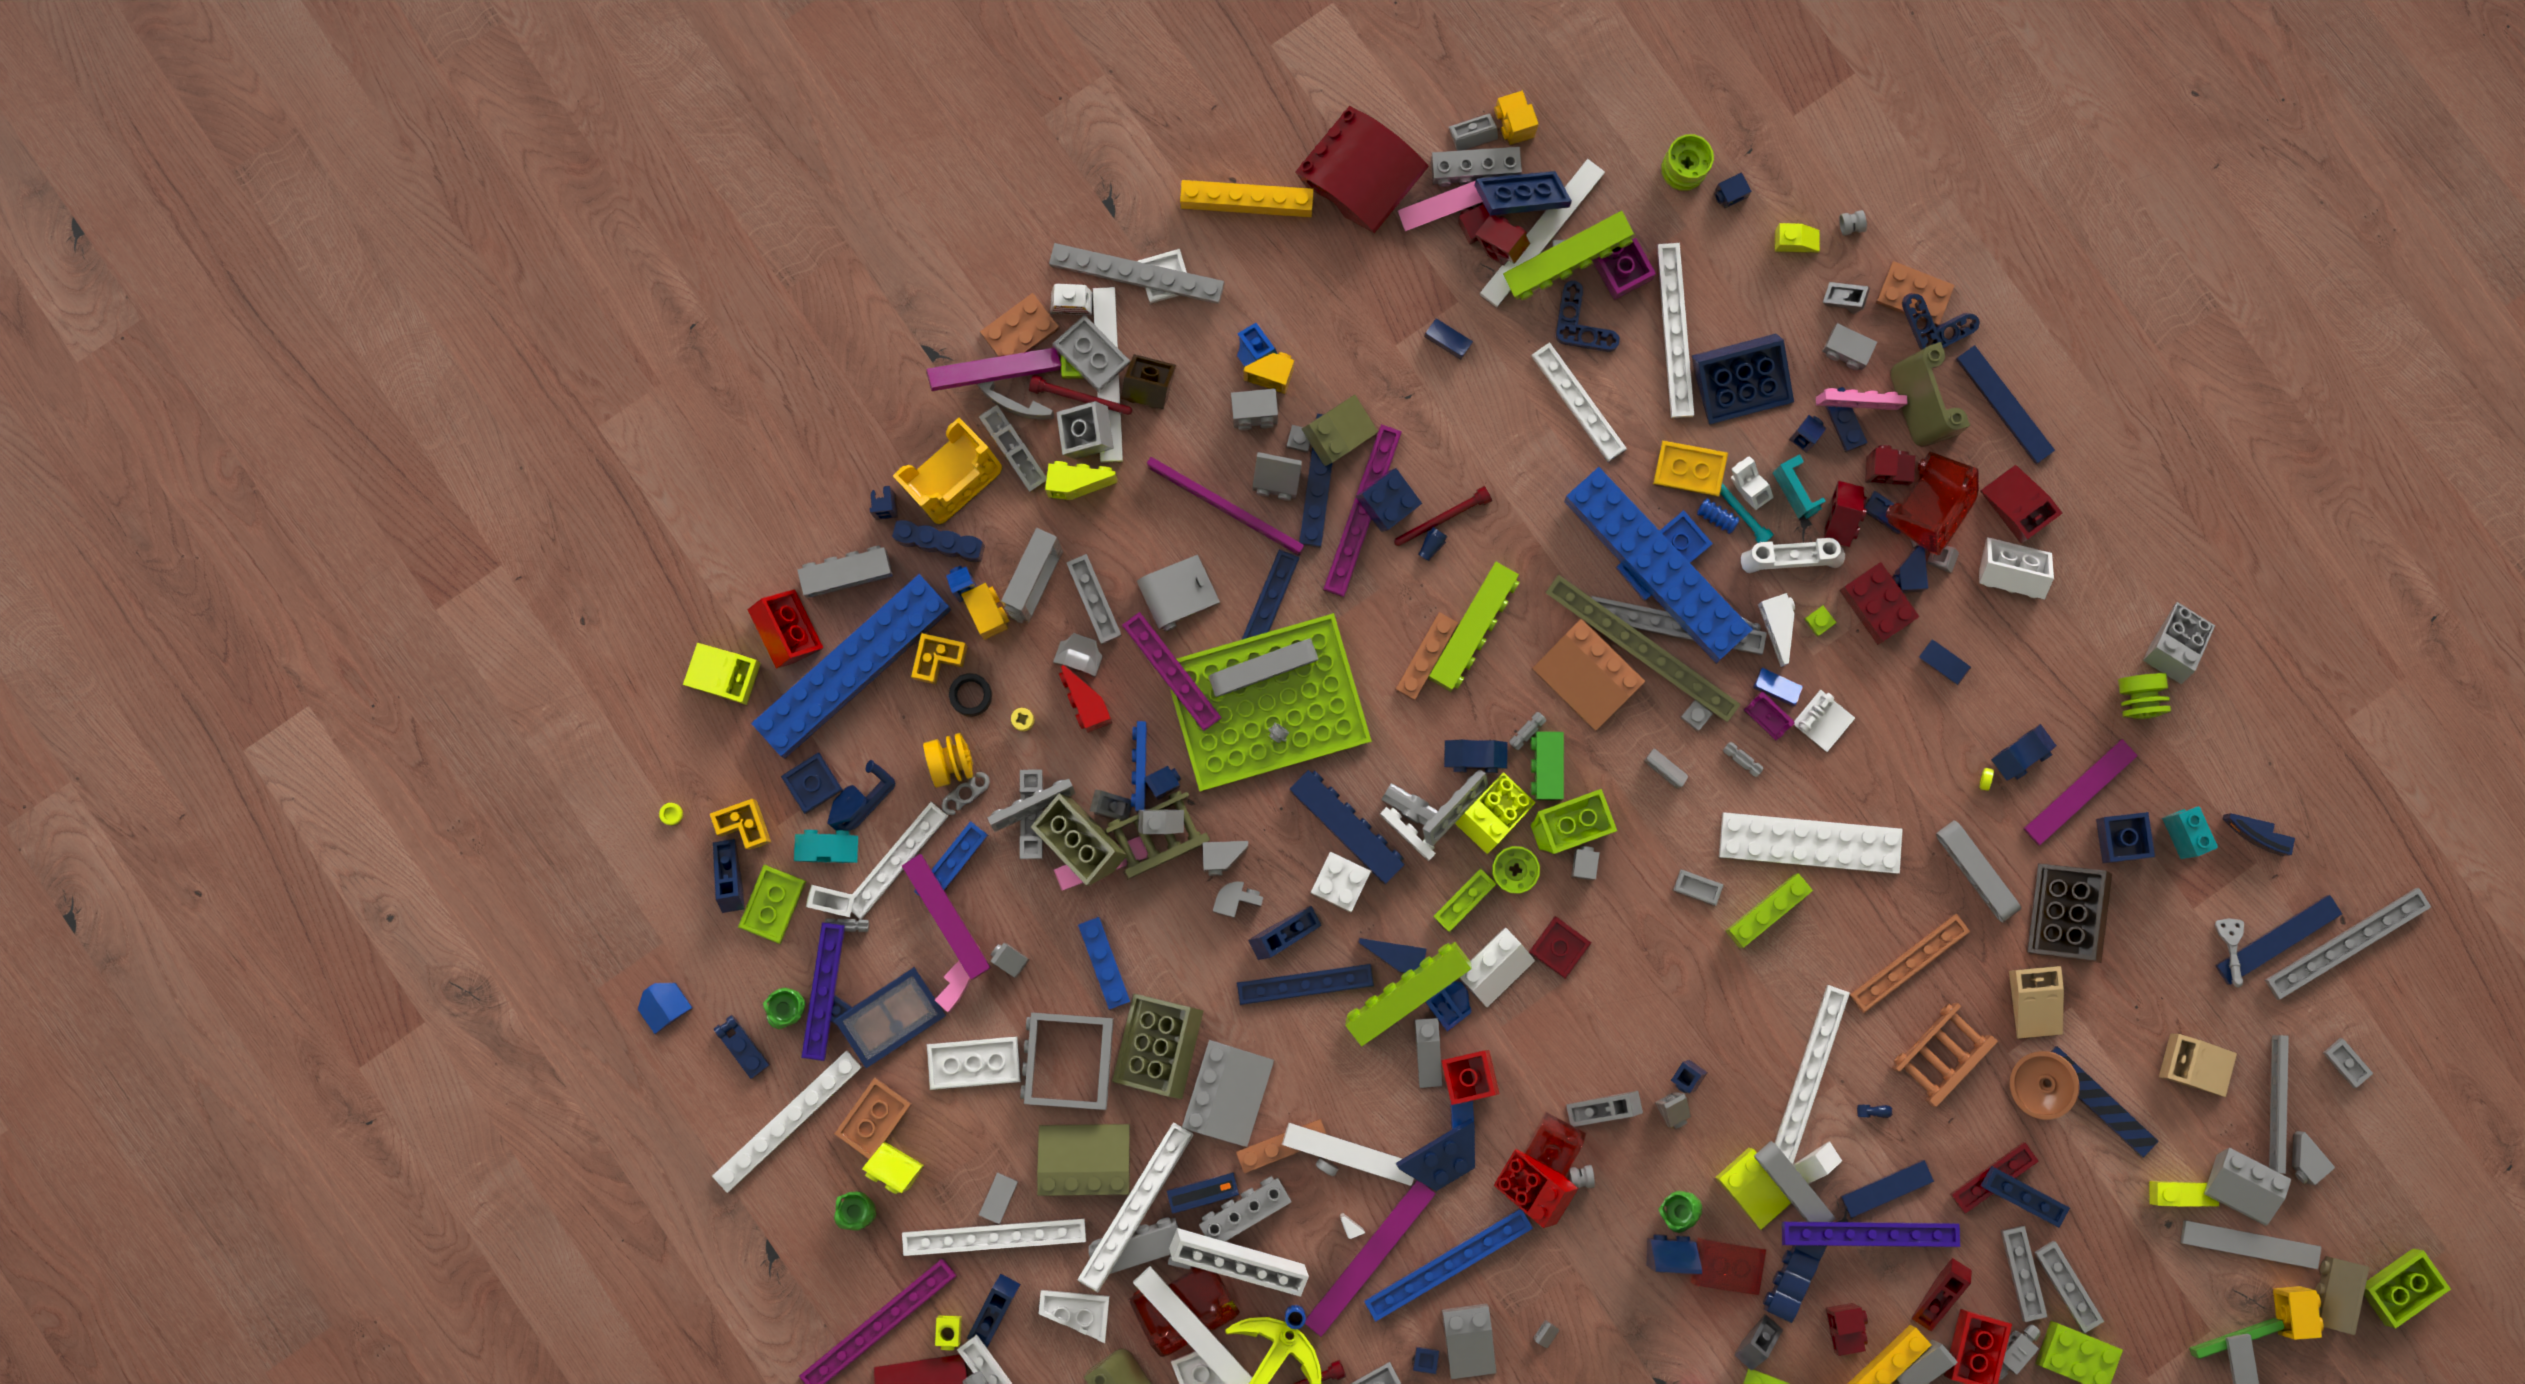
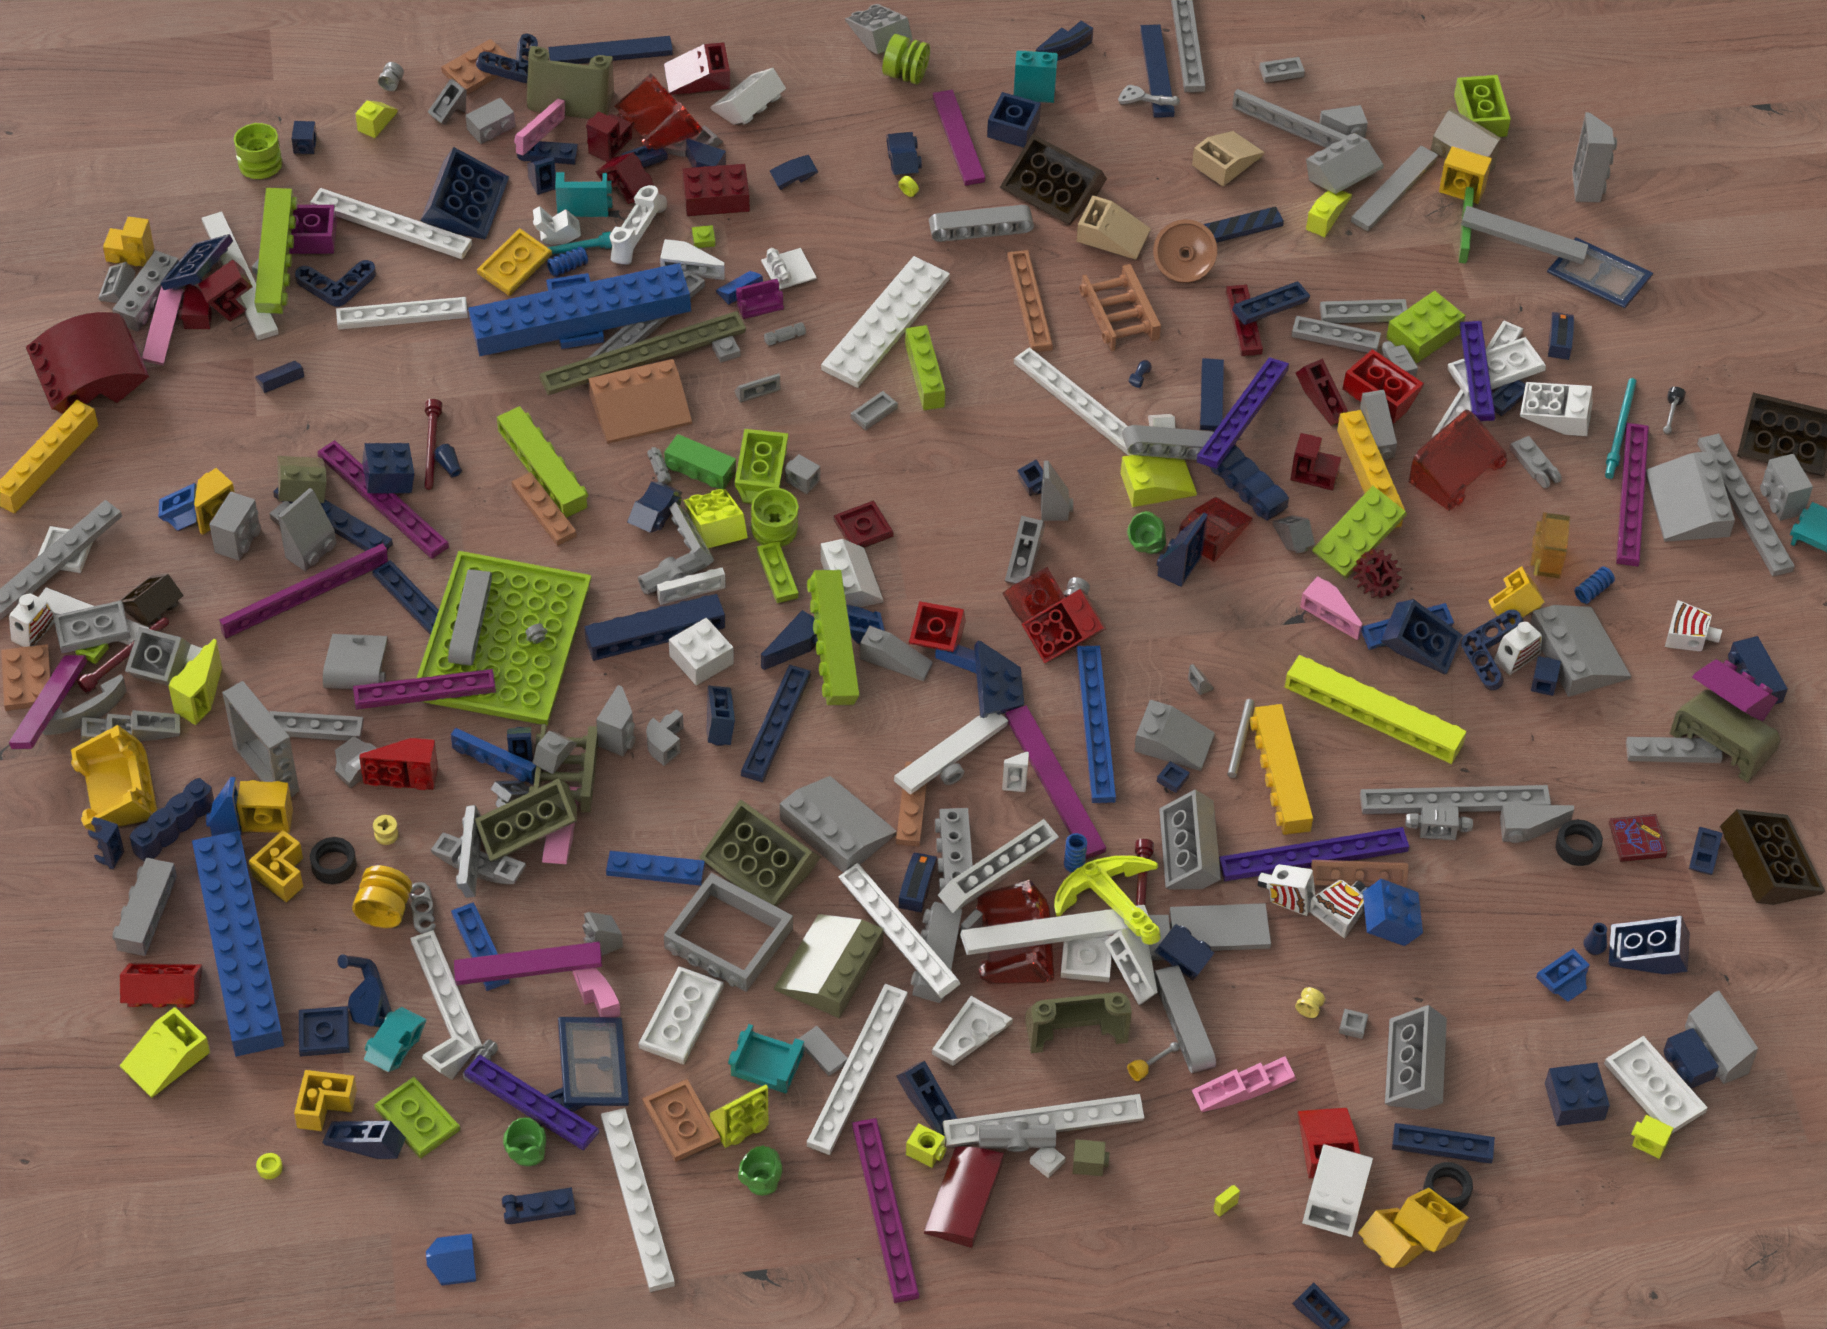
camera: 65 degrees left, 30 degrees down
none -> teal panel [728,1024,804,1094]

